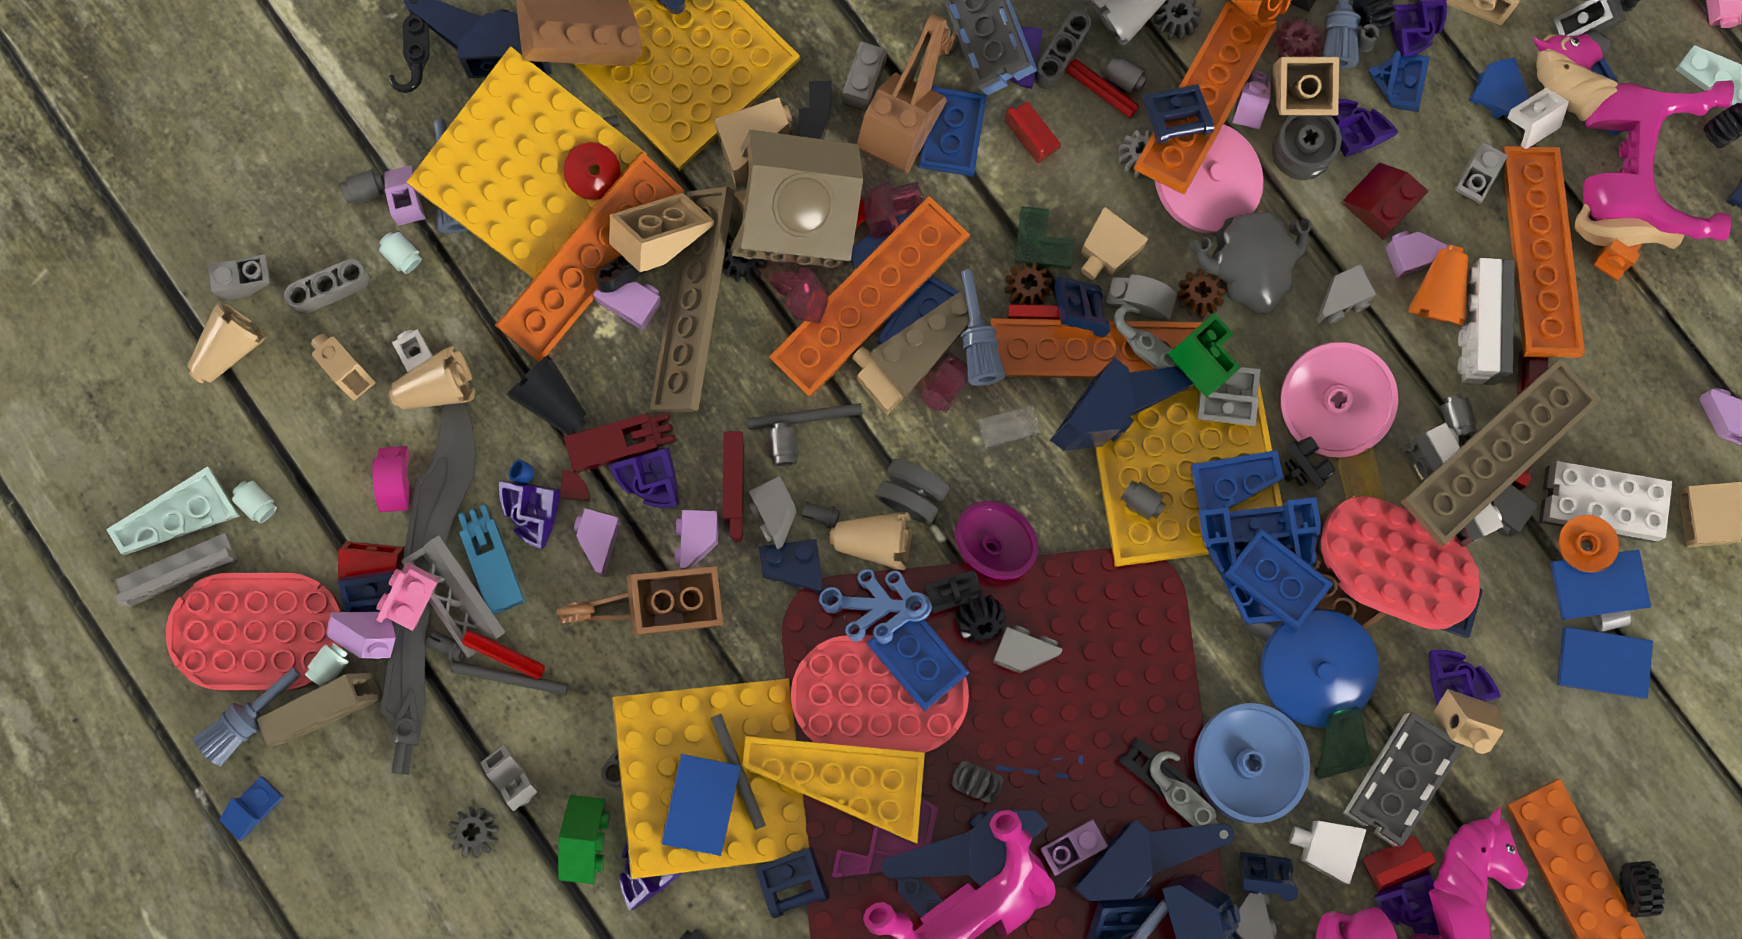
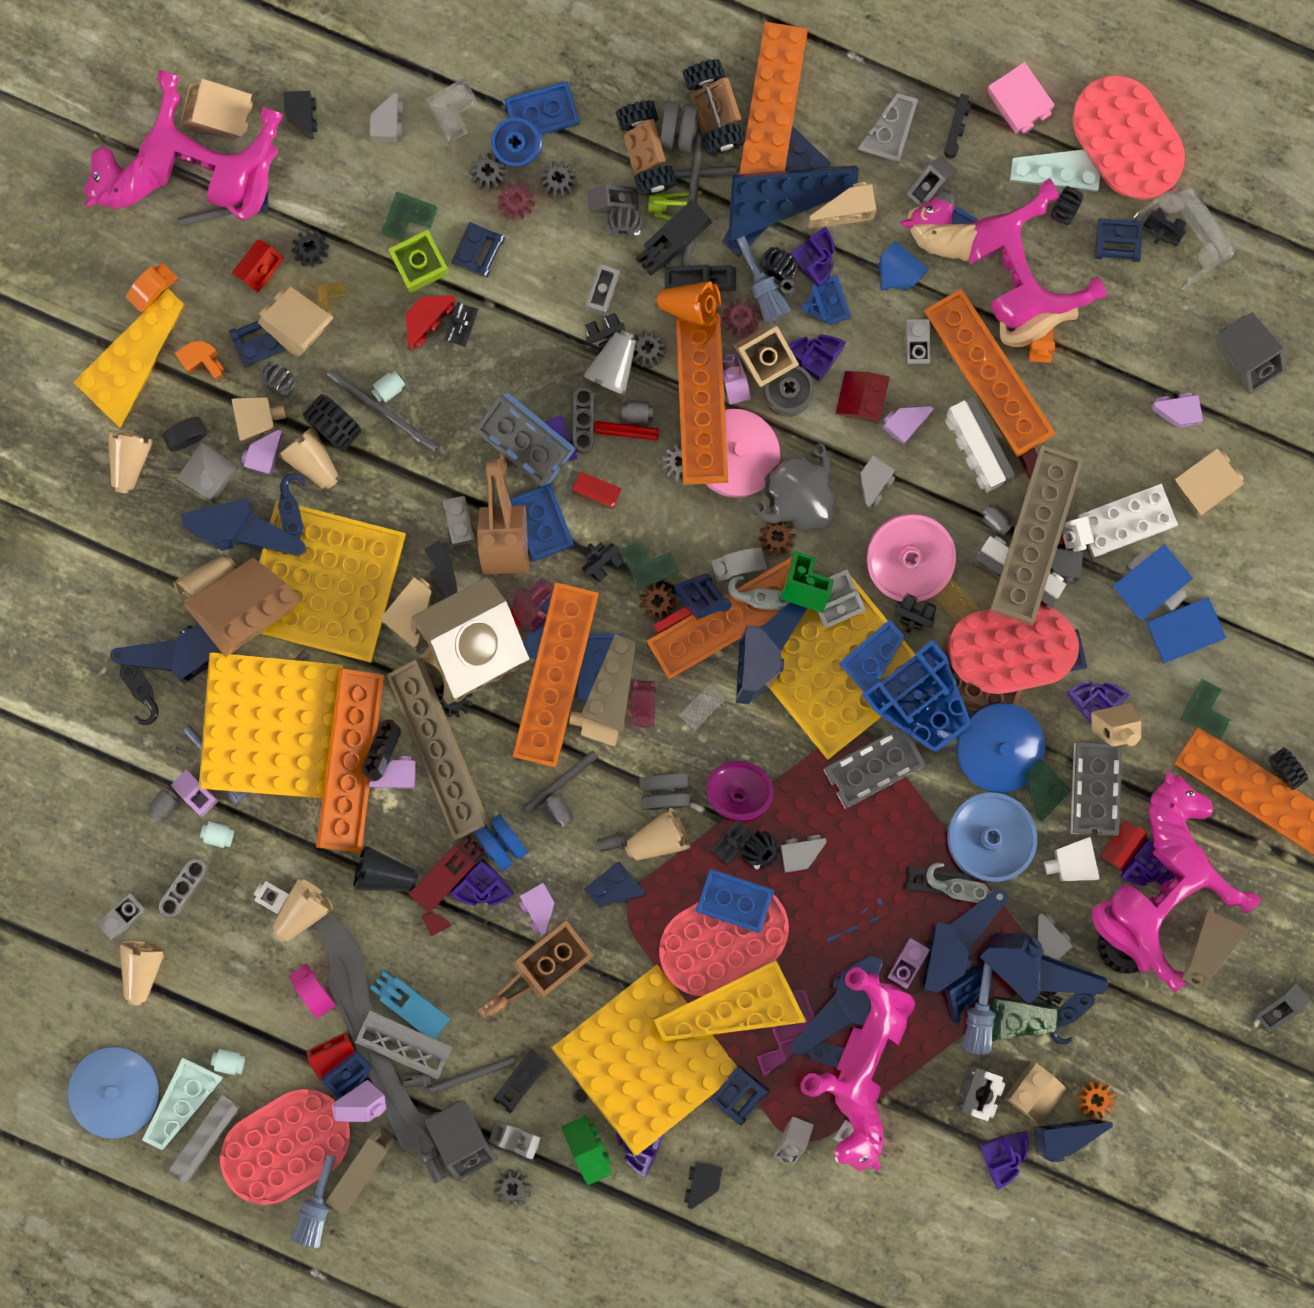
camera: 30 degrees left, 5 degrees up
blue slope [219,776,284,841] -> none
light aqua brick [305,643,349,687] -> none
tan torso [311,334,376,401] -> none
bright pink bracket [376,562,440,631] -> none
red axle [461,629,545,679] -> none
dark purple brick [499,481,561,549] -> none
blue hinge [509,459,535,484] -> none
red dish [563,142,621,200] -> none
lavender slope [574,508,621,577] -> none
tan slope [609,192,714,272] -> none
blue tile [661,753,741,856] -> none
dark grey bar [710,713,766,830] -> none
dark red hinge [723,431,744,543] -> none
light grey slope [748,476,797,549] -> none
clear pink brick [769,266,828,324] -> none
medium blue plant [819,569,932,644] -> none
dark grey gear [951,761,1004,804] -> none
sand blue piece [961,270,1006,386] -> none
tan torso [1081,207,1148,280] -> none
flat silver brick [1120,480,1166,521] -> none
dark blue plate [1143,84,1214,144] -> none
blue tile [1224,528,1334,631] -> none
dark blue plate [1239,852,1298,901] -> none
orange cone [1408,245,1468,326] -> none
white panel [1508,87,1569,149] -> none
orange dish [1558,515,1619,573] -> none
none -> medium blue dish [68,1047,160,1138]
none -> dark grey slope [424,1100,497,1181]
none -> blue wheel [475,814,528,872]
none -> black plate [492,1049,548,1114]
none -> black hips [581,542,624,582]
none -> dark grey piece [824,728,926,809]
none -> white brick [1062,516,1094,552]
none -> clear green plate [1180,679,1231,740]

